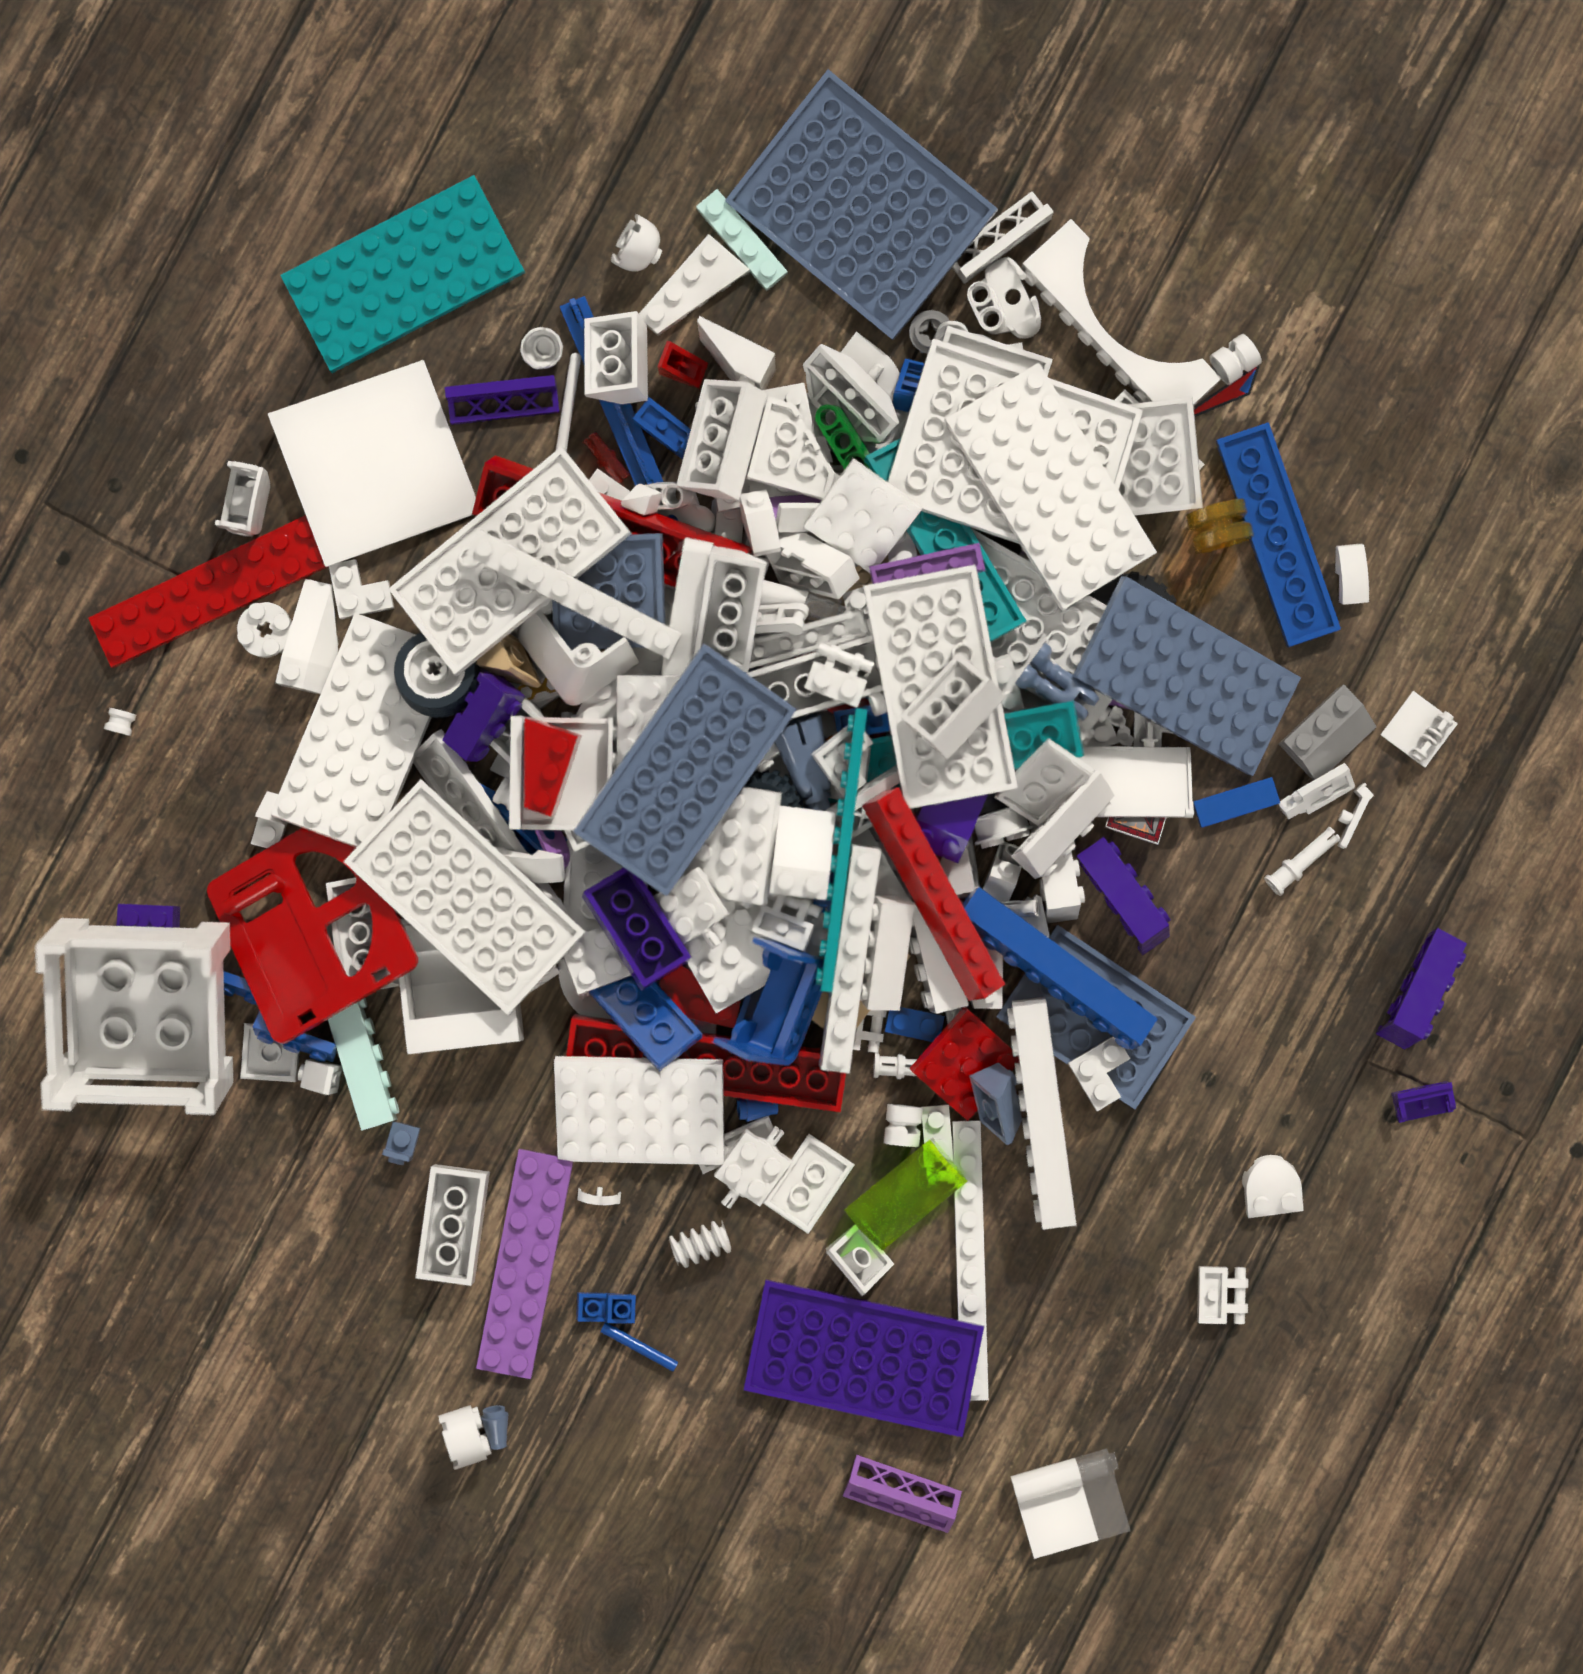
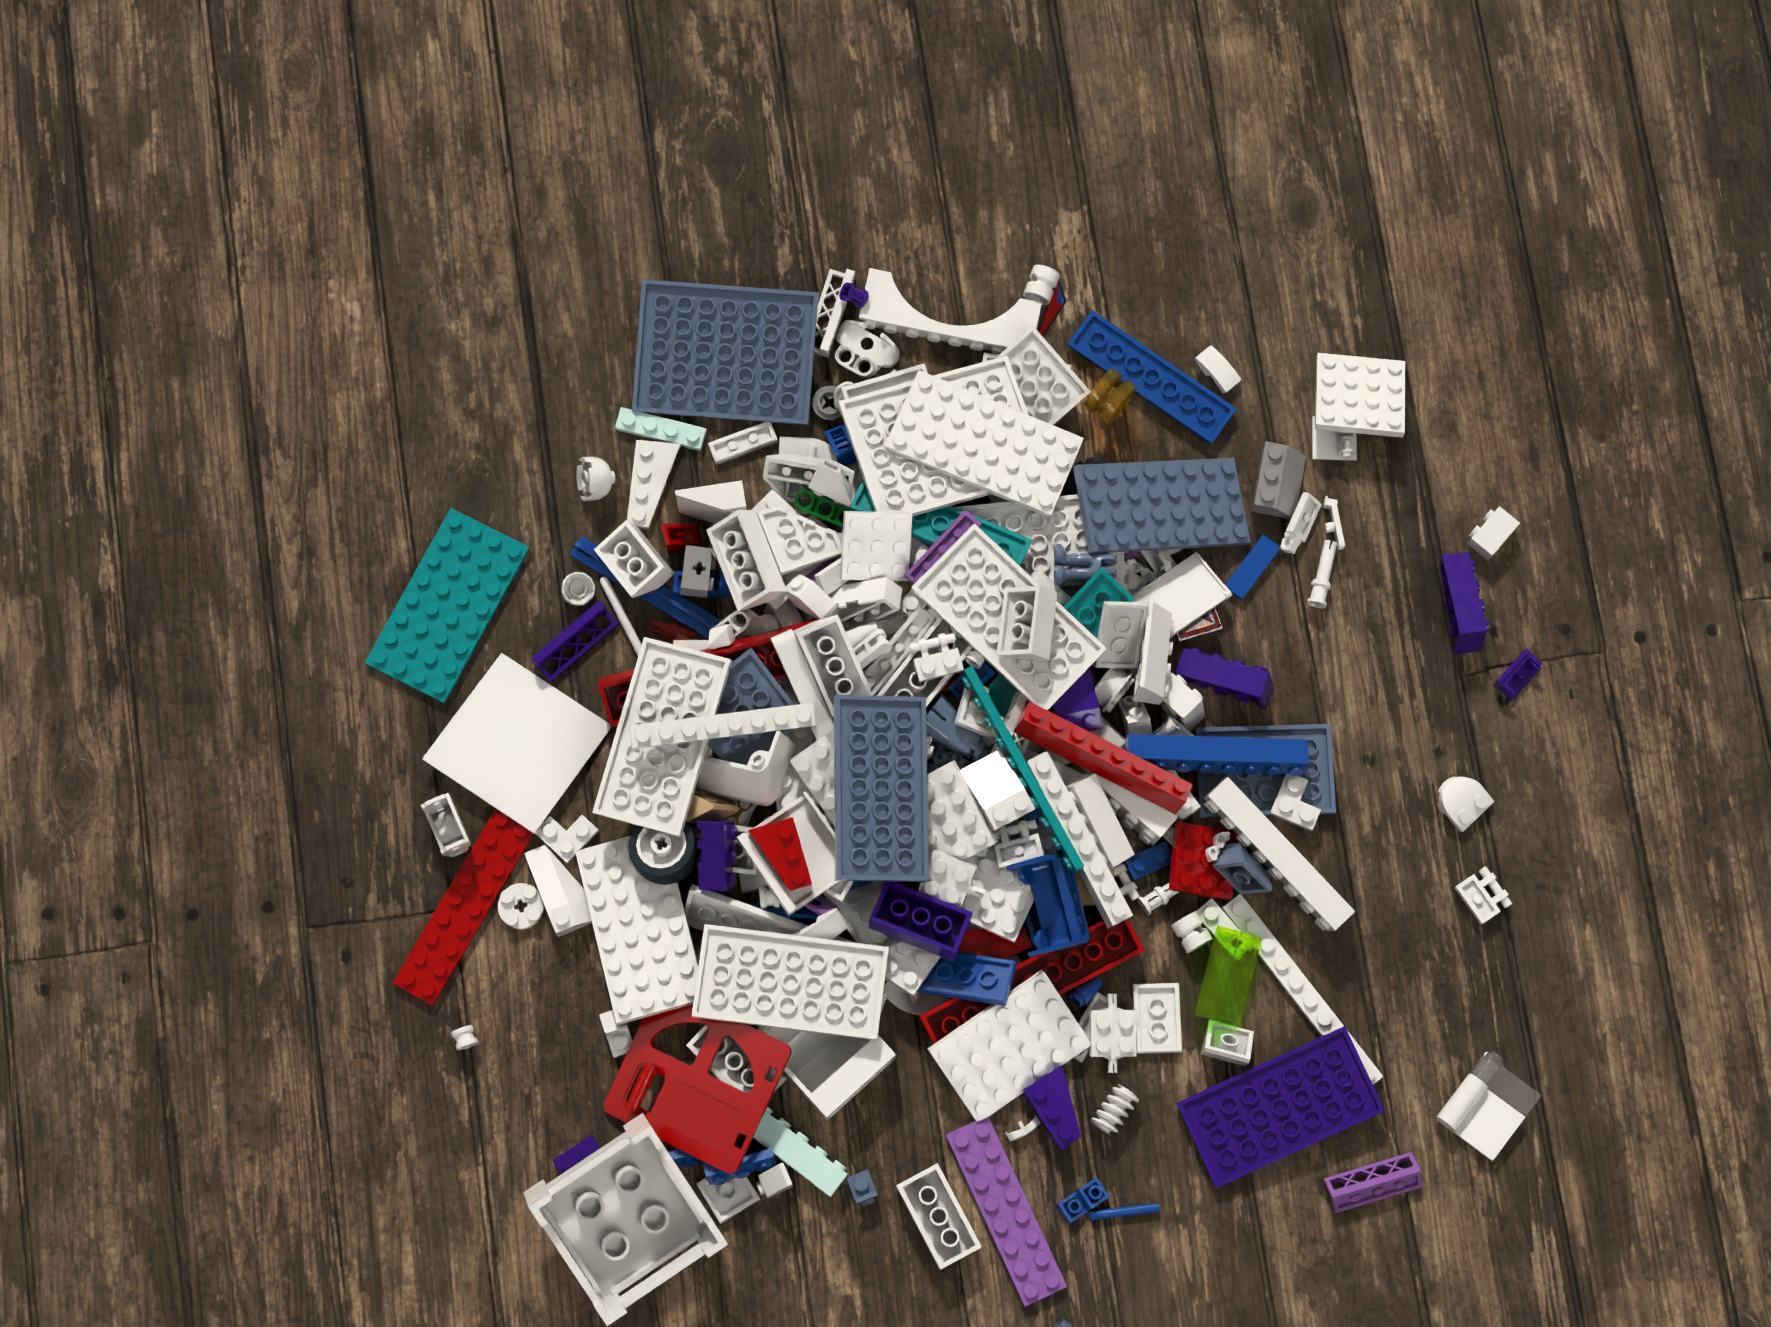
camera: 40 degrees left, 10 degrees down
none -> light grey brick [680,545,716,598]
none -> white tile [708,422,778,465]
none -> white slope [808,458,853,507]
none -> dark purple bush [839,282,869,308]
none -> dark purple wedge [1022,1065,1081,1151]
none -> white piece [1205,831,1230,862]
none -> white plate [1315,353,1405,438]
none -> white brick [1468,506,1520,561]

